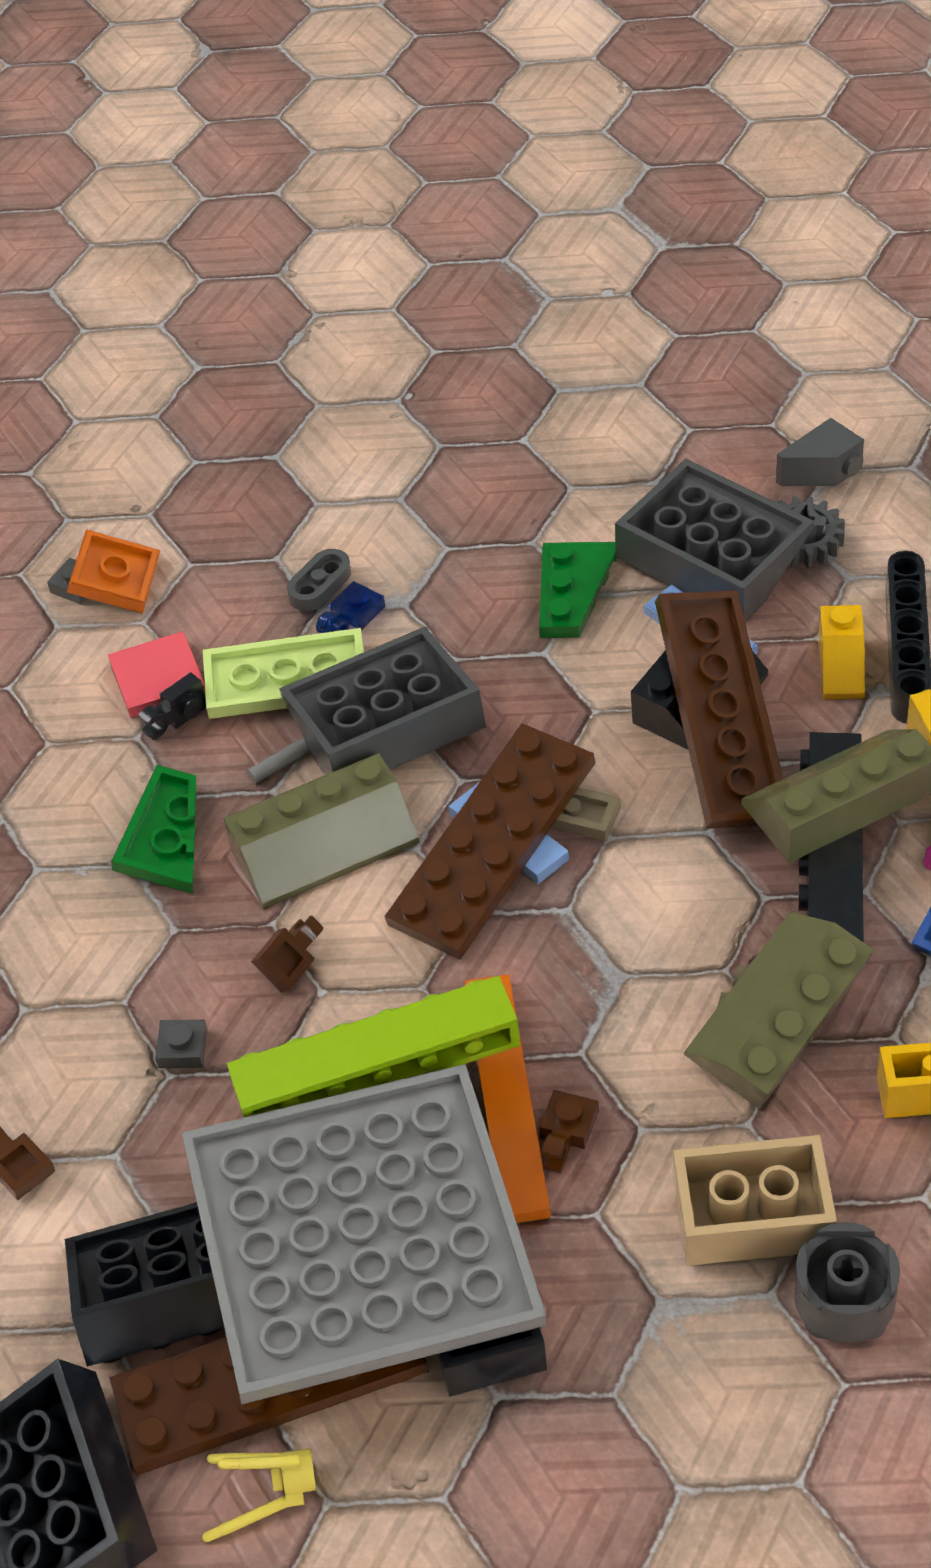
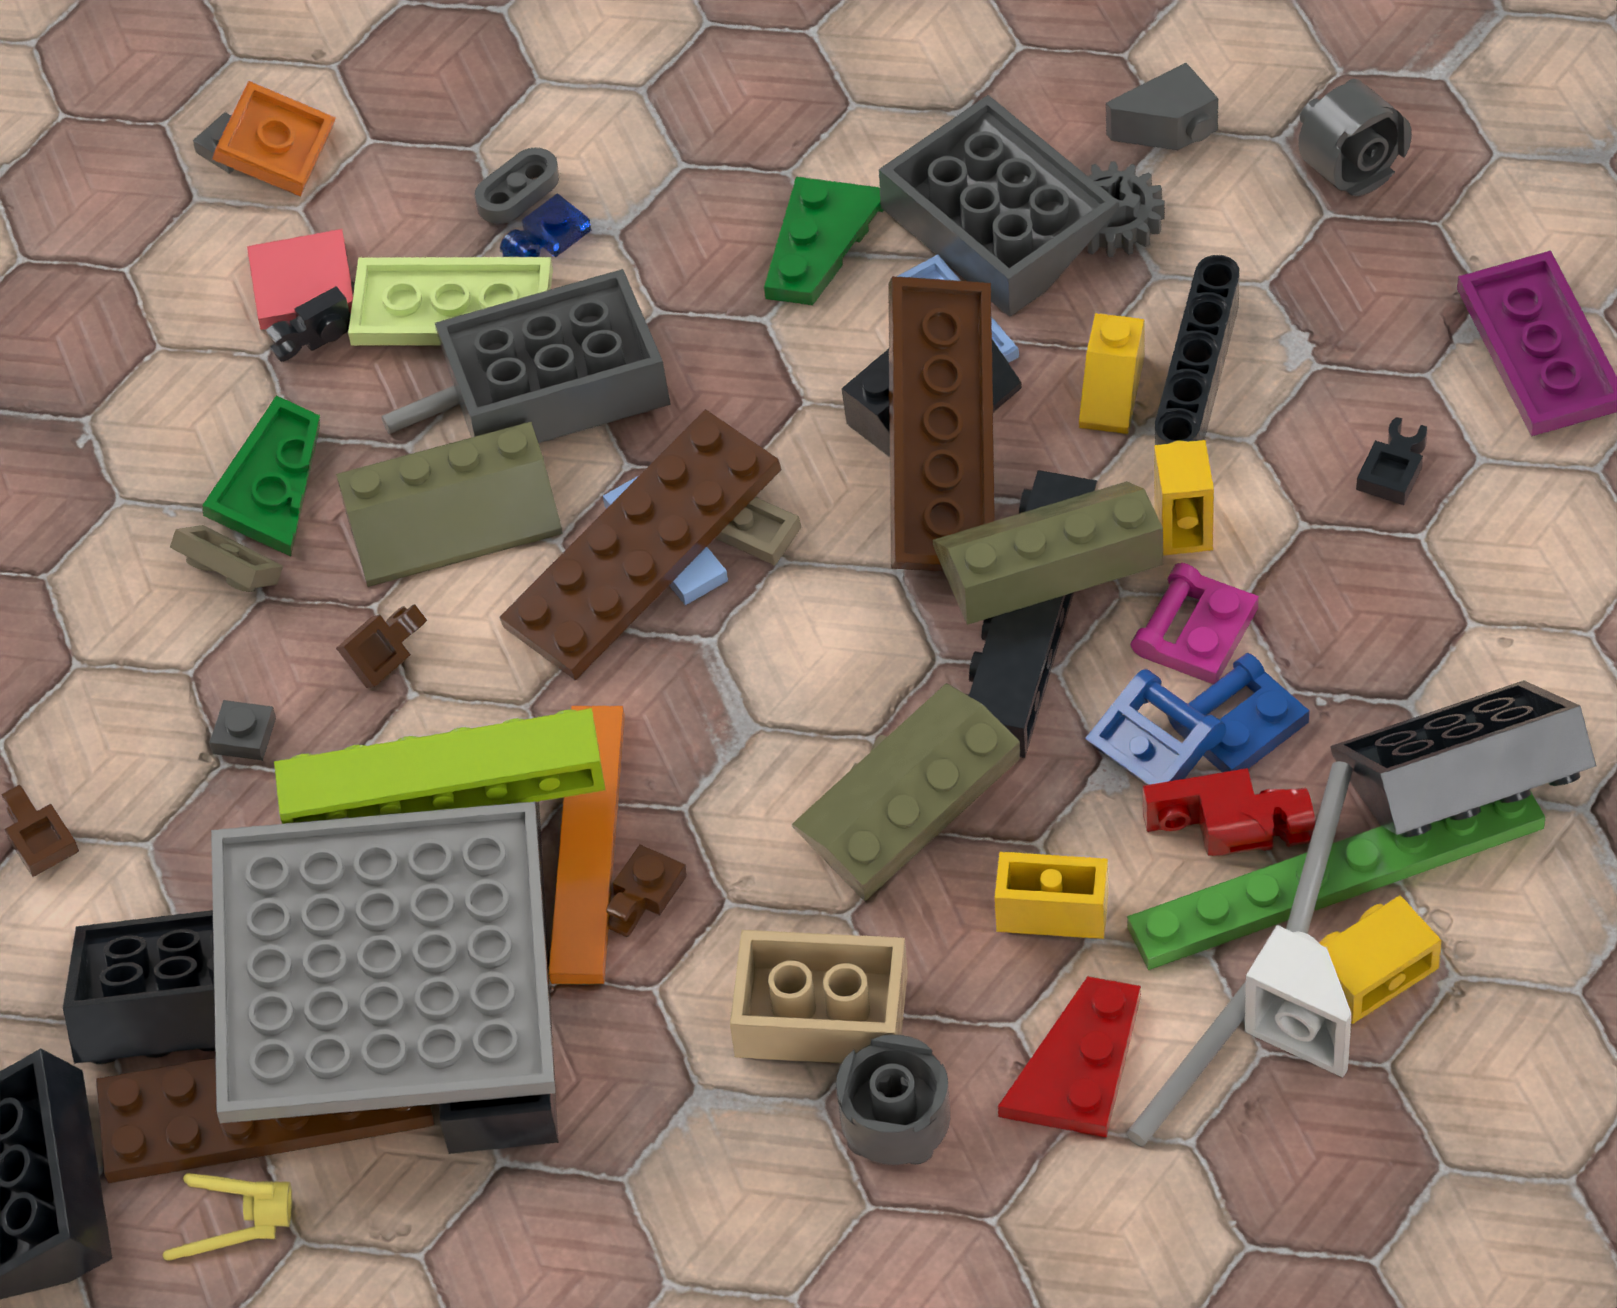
camera: 10 degrees right, 5 degrees up
none -> dark tan plate [170,525,283,592]

